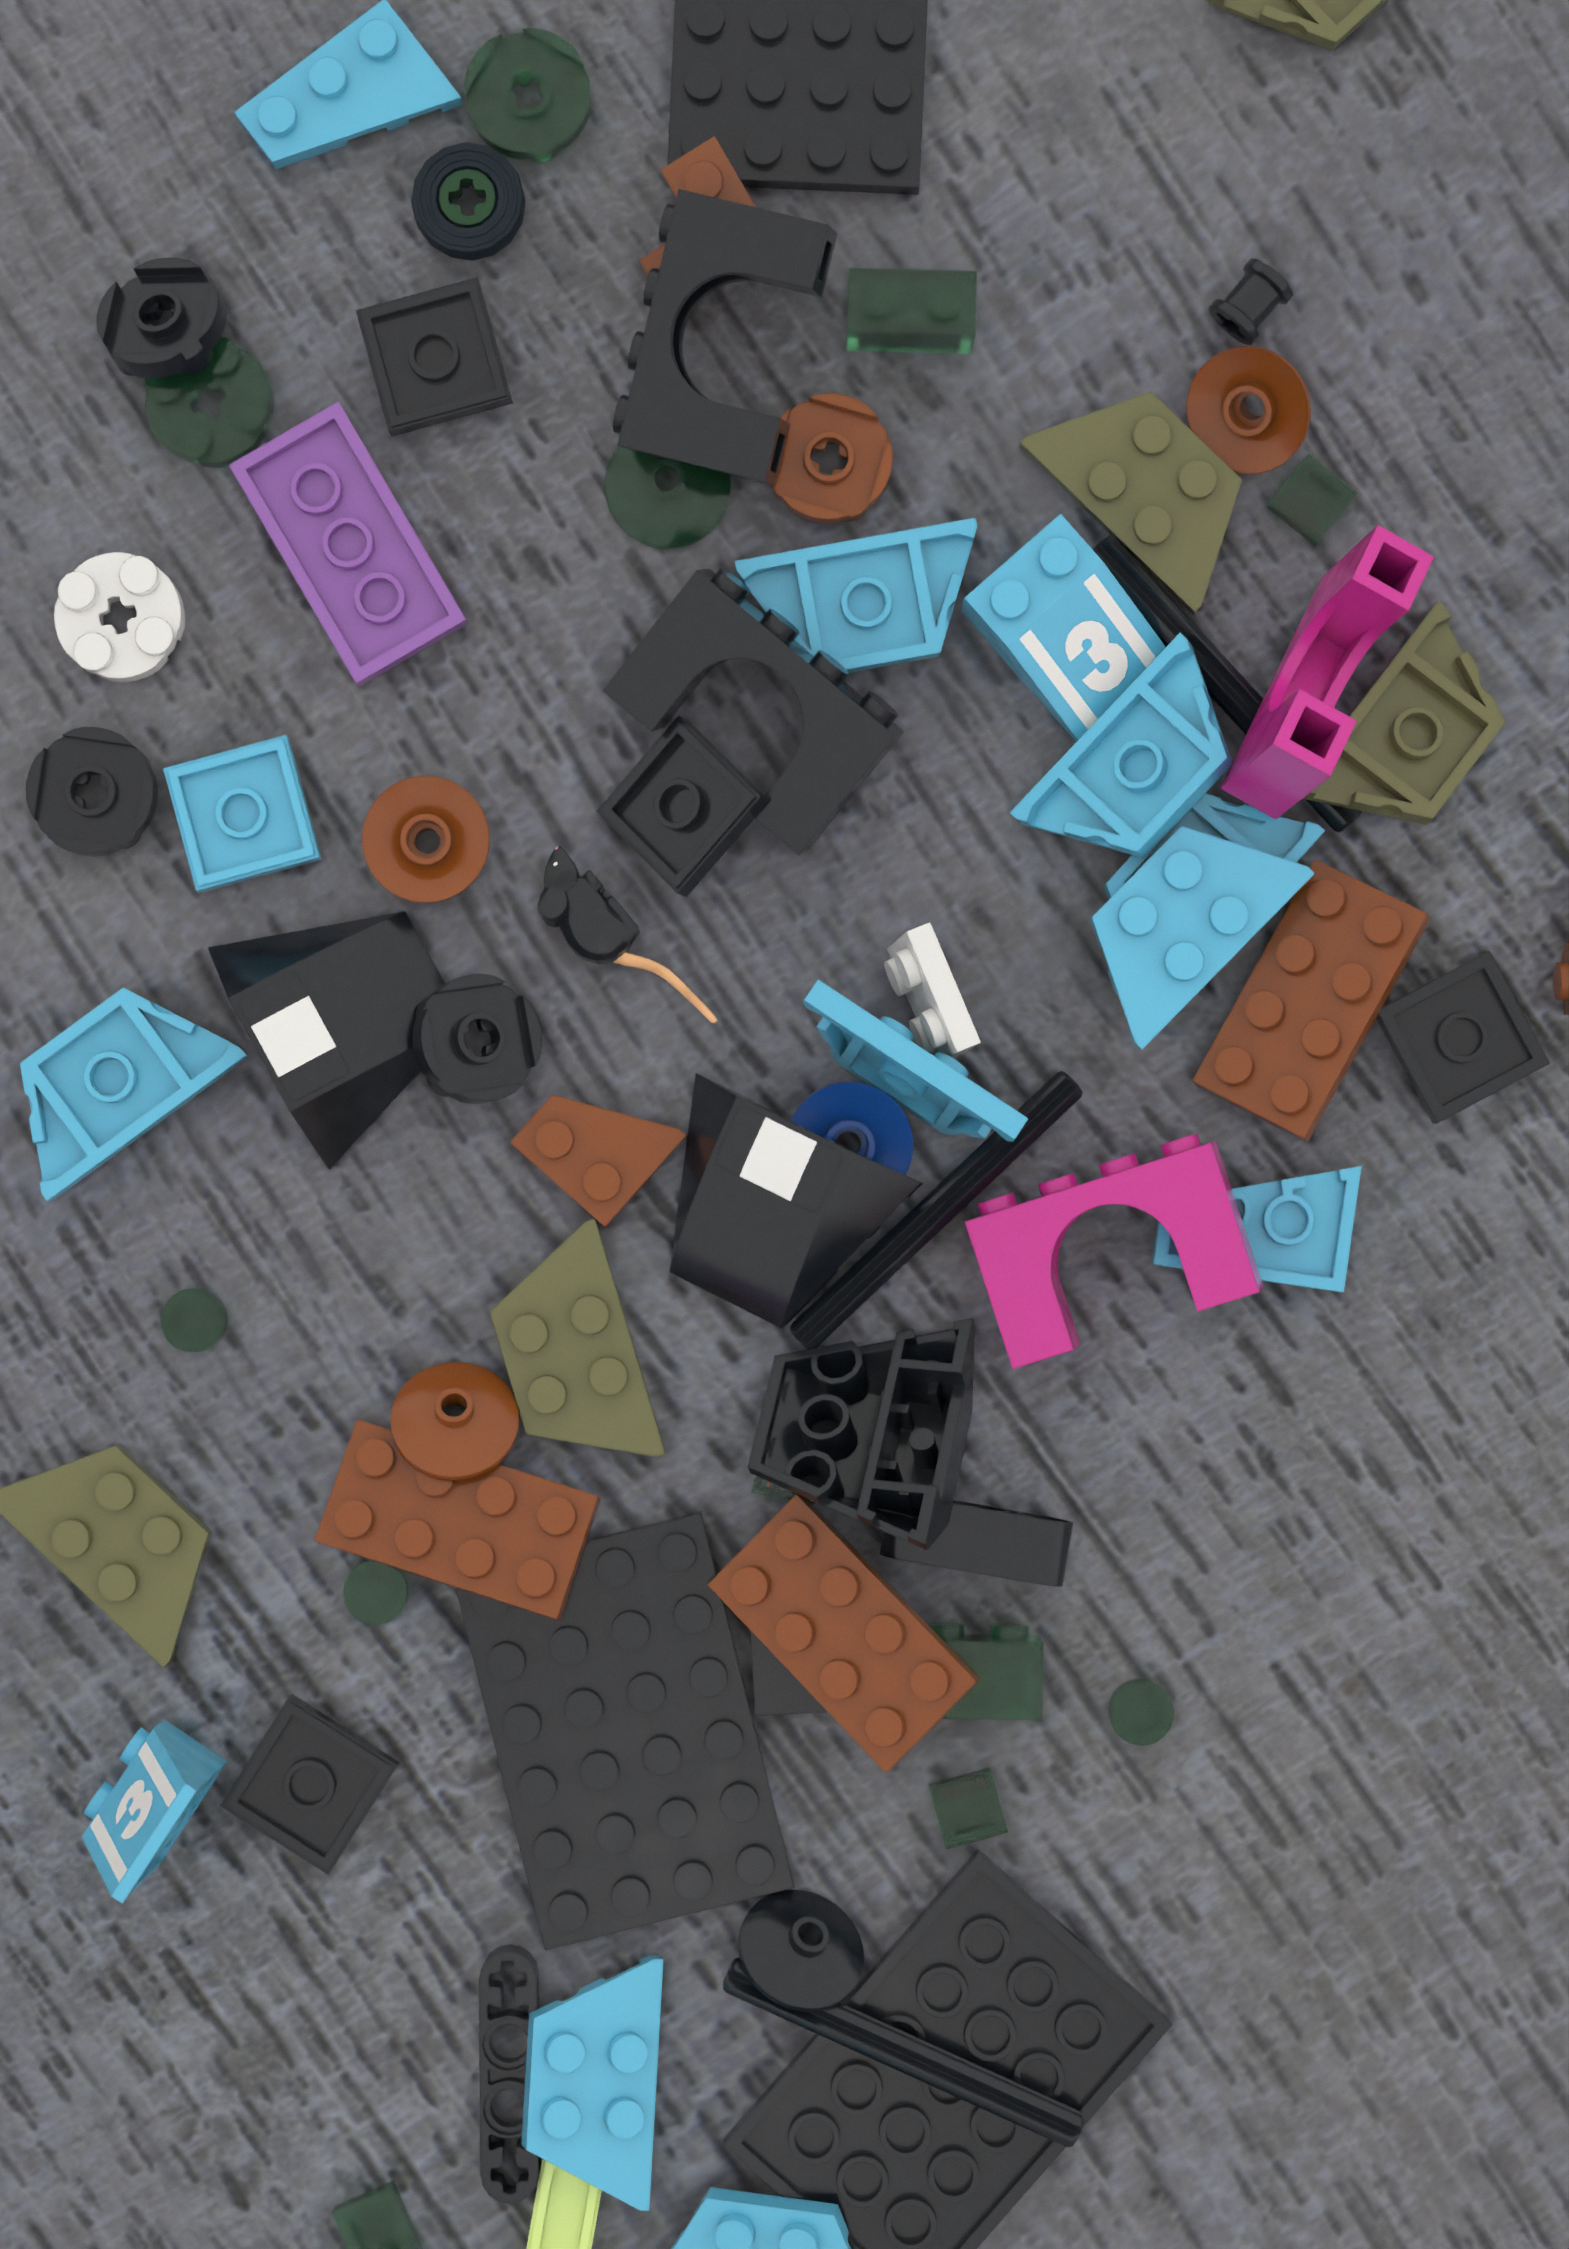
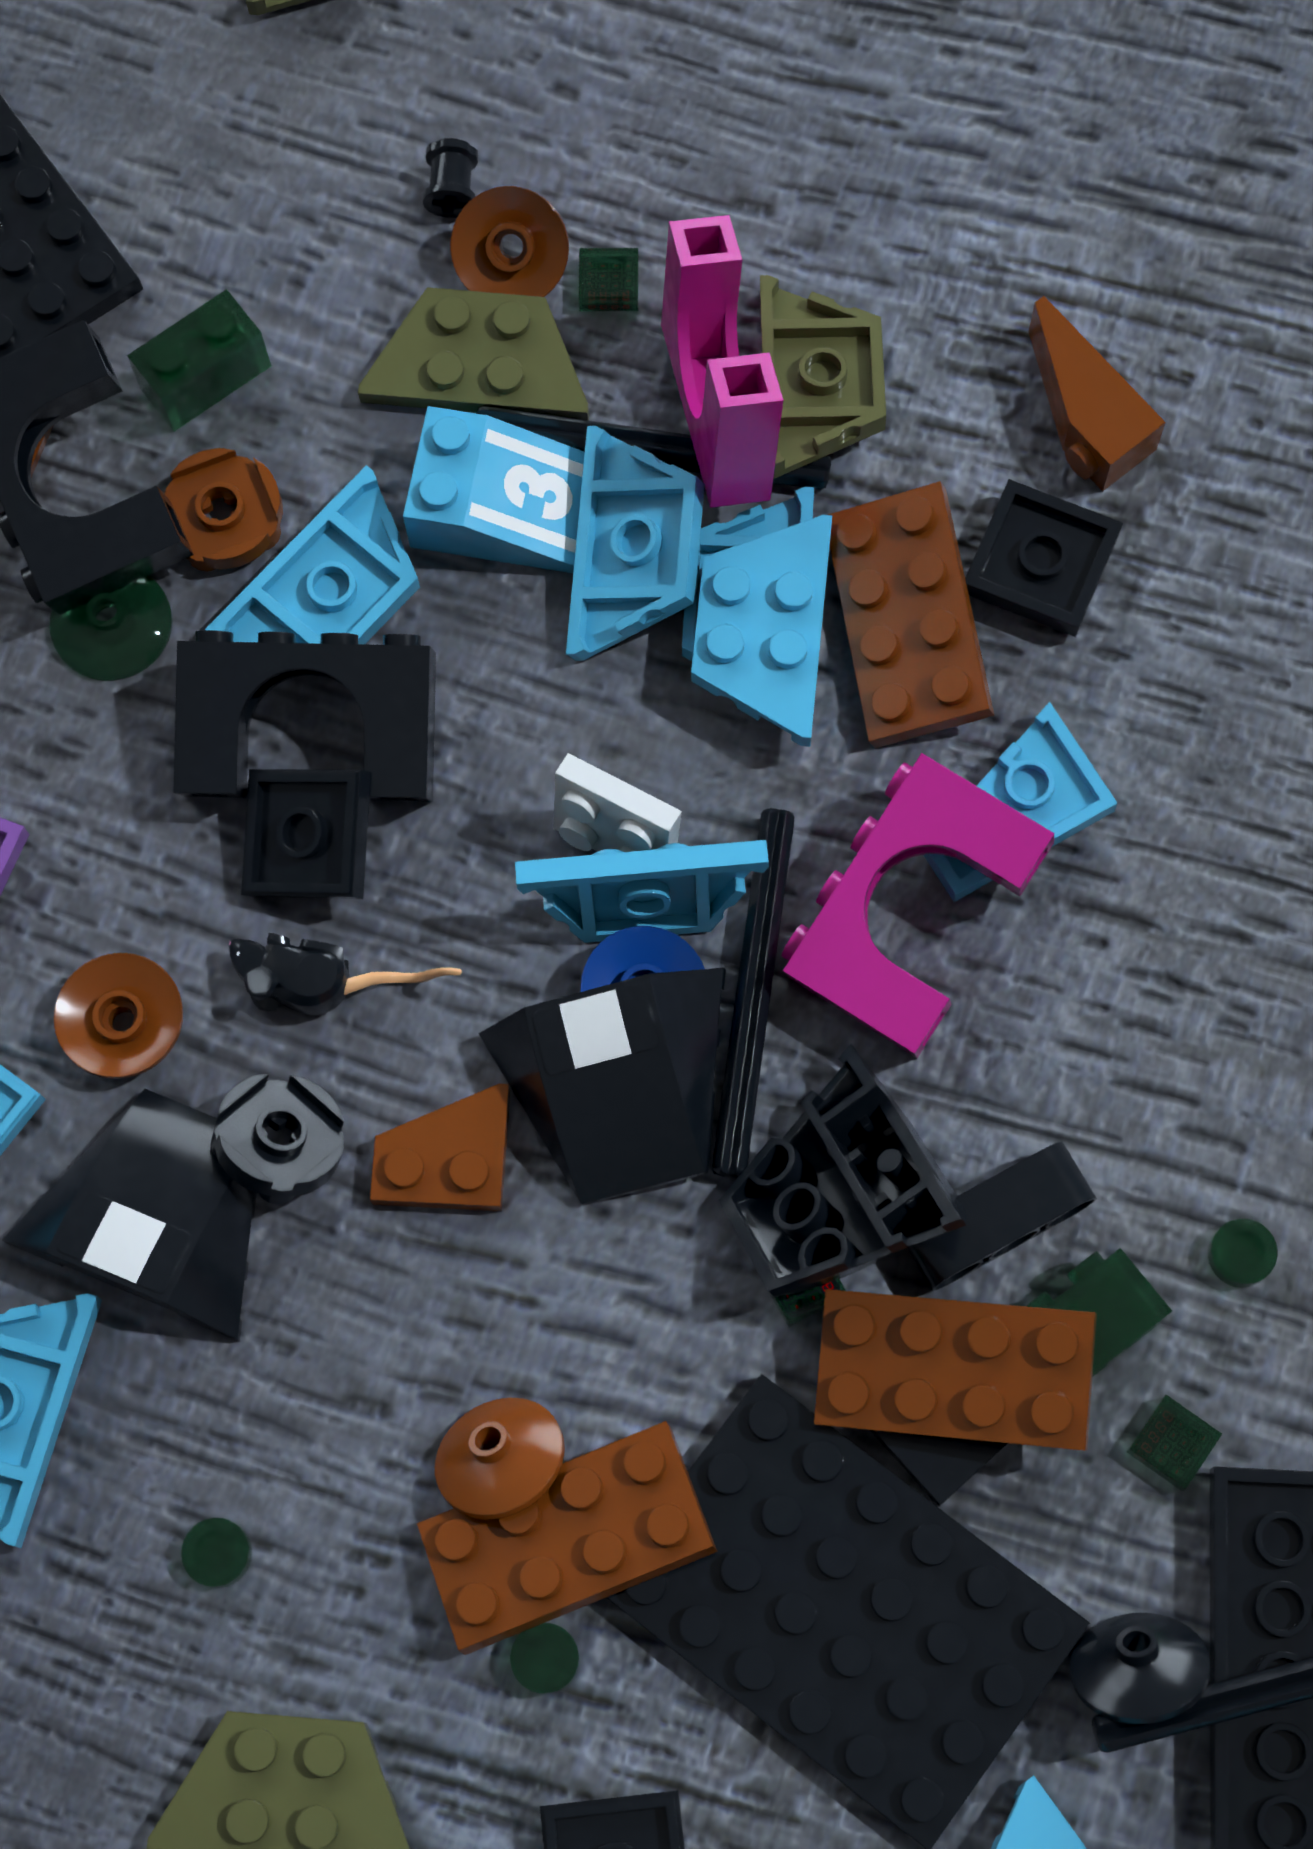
camera: 35 degrees left, 15 degrees down
olive wing [490,1219,666,1457] -> none

